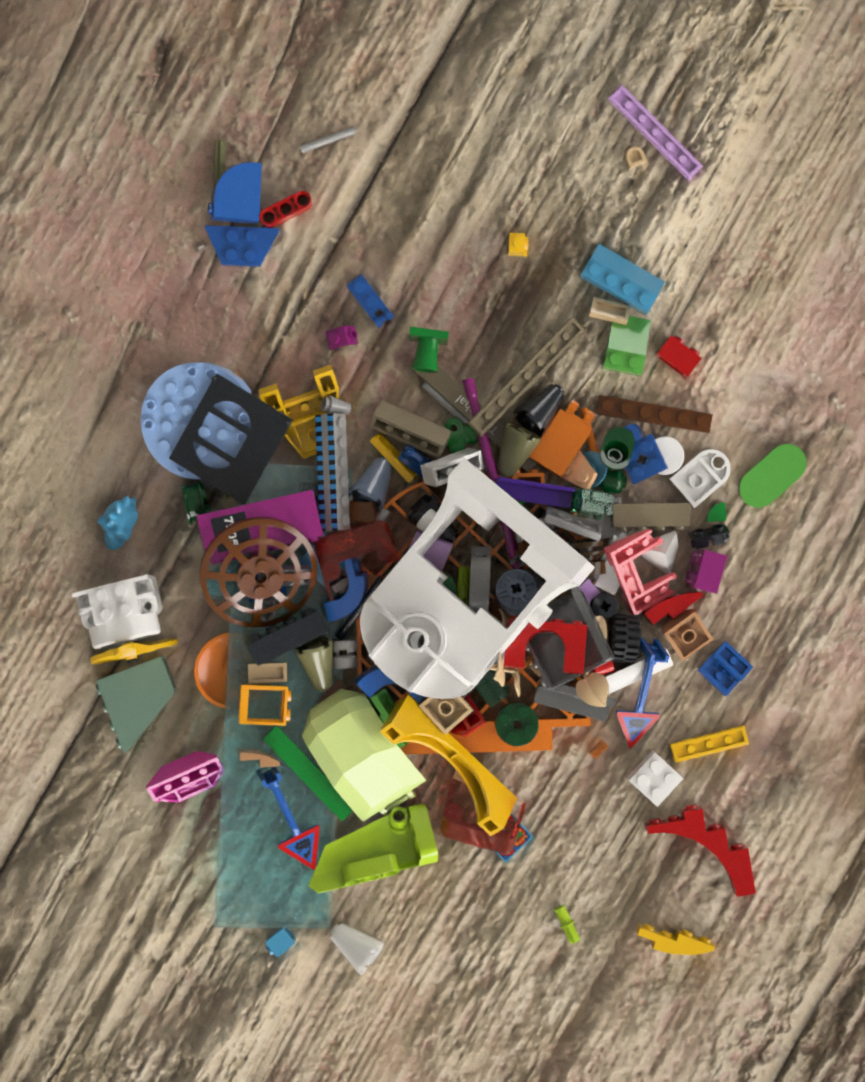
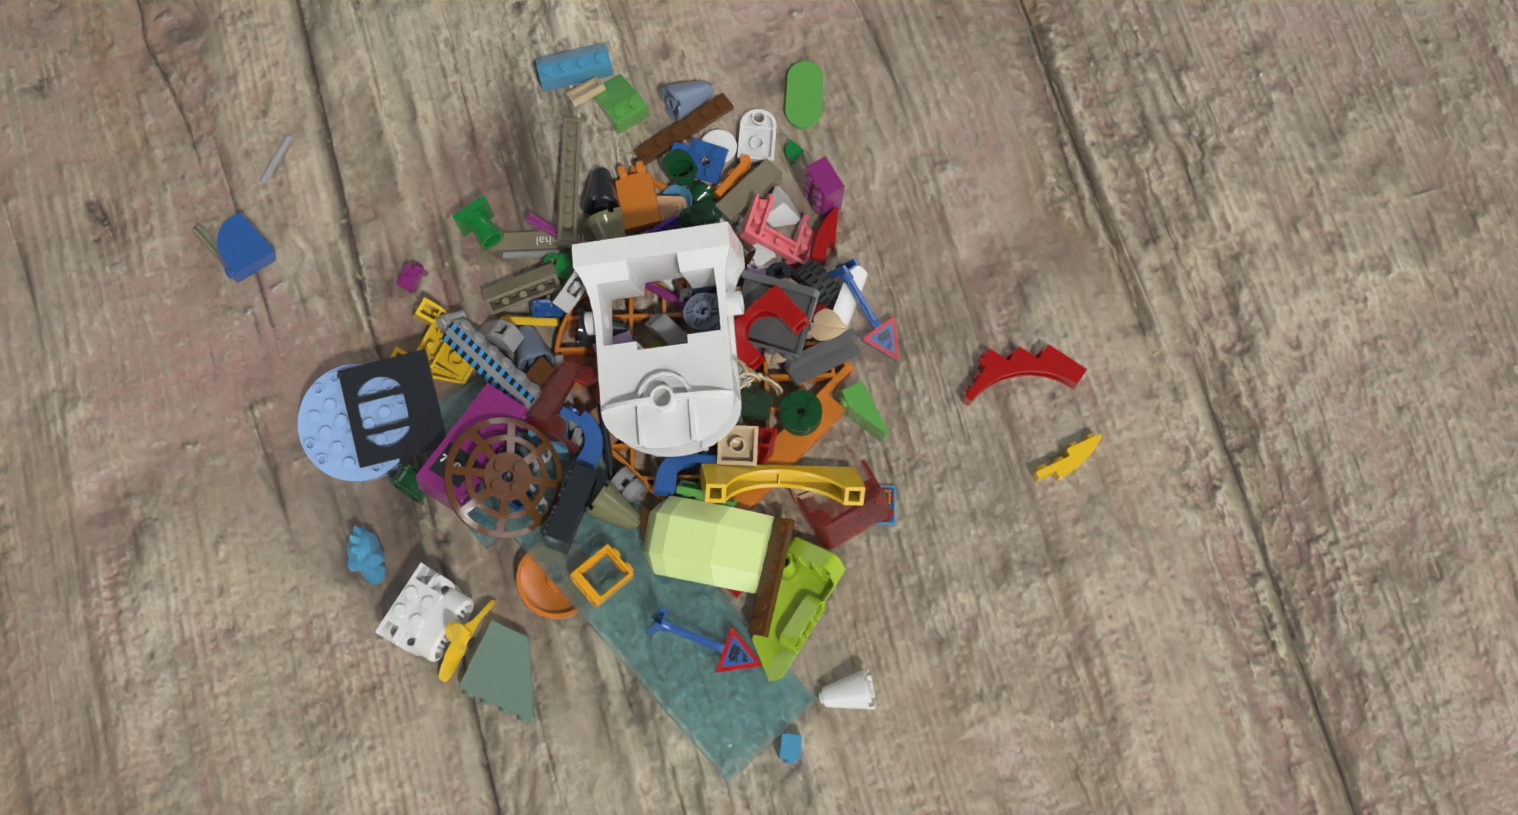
camera: 45 degrees left, 15 degrees down
dark pink wedge [146,751,225,802] -> none
blue wing [205,226,280,267] -> none
medium nougat slope [237,748,280,767] -> none
tan tile [247,662,287,684] -> none
red beam [259,191,312,228] -> none
green tile [262,725,353,821] -> none
blue plate [347,274,394,328] -> none
yellow brick [508,233,528,257] -> none
lime axle [554,905,580,944] -> none
clear orange tile [589,739,608,759] -> none
white brick [627,750,683,807] -> none
red brick [655,335,702,378] -> none
medium nougat slope [662,609,713,661] -> none
yellow tile [670,725,749,763] -> none
black hinge [688,524,730,549] -> none
blue slope [697,641,753,696] -> none
none -> light grey slope [478,319,524,353]
none -> sand blue cone [661,80,713,121]
none -> orange plate [714,155,751,202]
none -> reddish brown plate [748,516,795,638]
none -> bright green slope [839,381,889,442]

